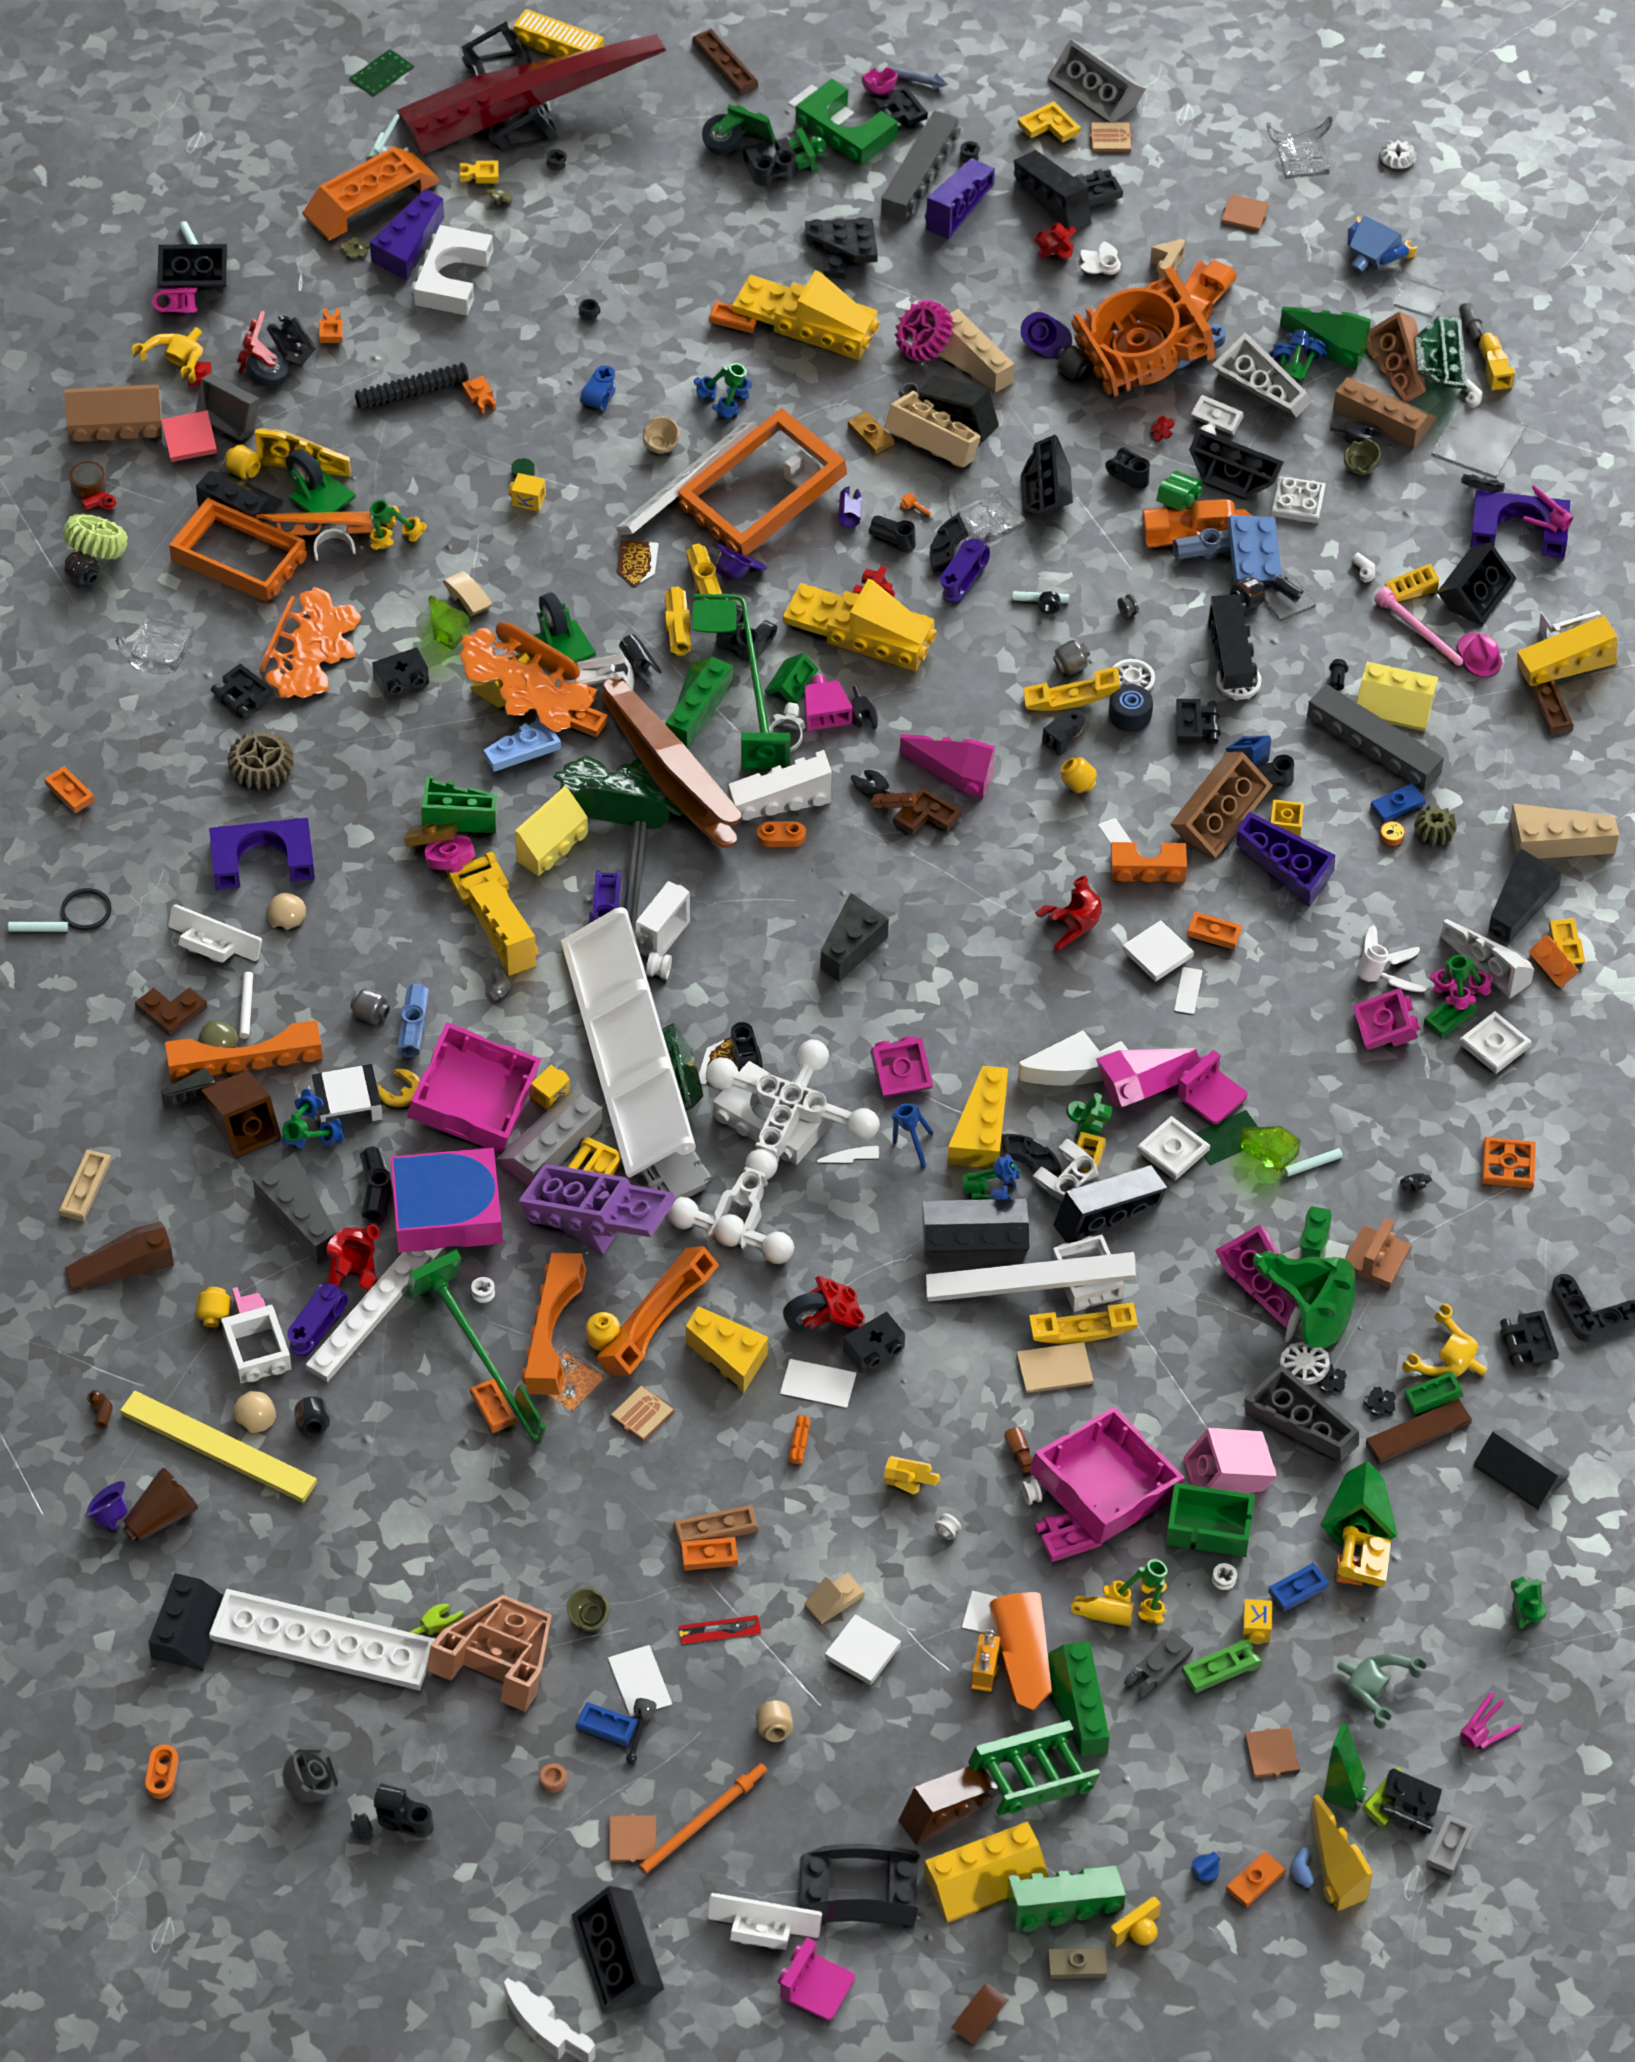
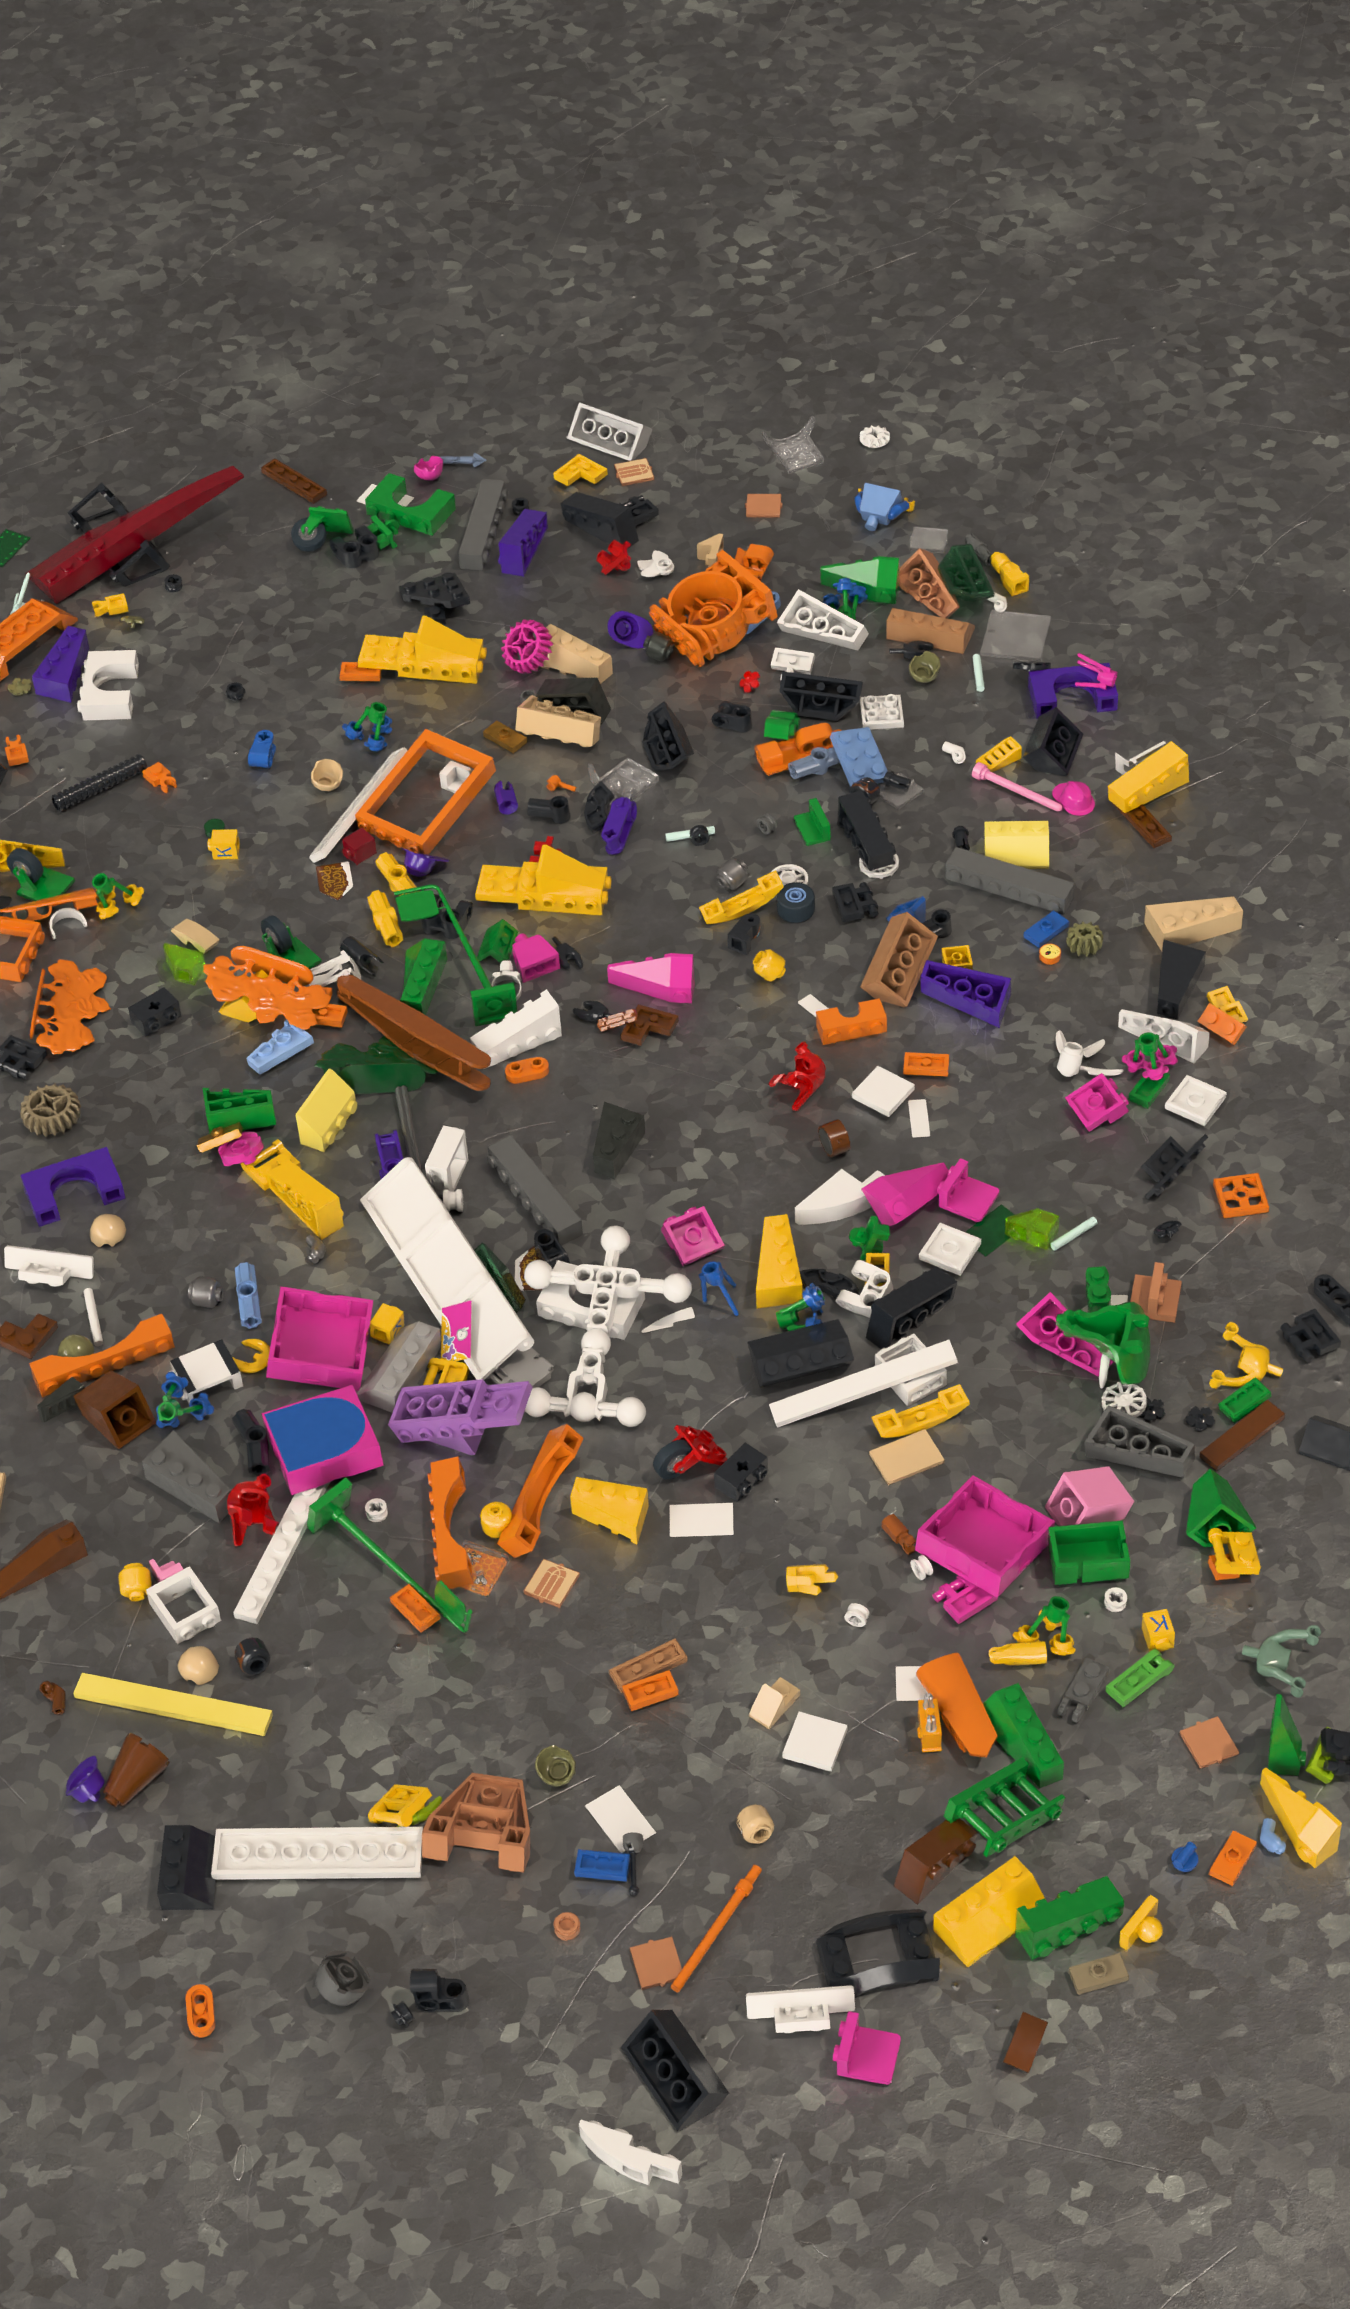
camera: 10 degrees left, 5 degrees down
dark purple piece [287,1283,348,1356] -> none
yellow brick [513,9,604,57] -> none
red sticker [679,1615,761,1644] -> none
orange axle [789,1415,810,1465] -> none
black plate [873,85,928,132] -> none
blue plate [1268,1562,1329,1613] -> none
none -> dark red brick [342,828,377,865]
none -> yellow plate [368,1784,432,1827]
none -> sticker [441,1300,472,1361]
none -> dark grey brick [487,1135,583,1246]
none -> green panel [794,798,831,846]
none -> reddish brown piece [818,1119,851,1157]
none -> light aqua piece [972,654,985,692]
none -> black bracket [1141,1134,1208,1199]

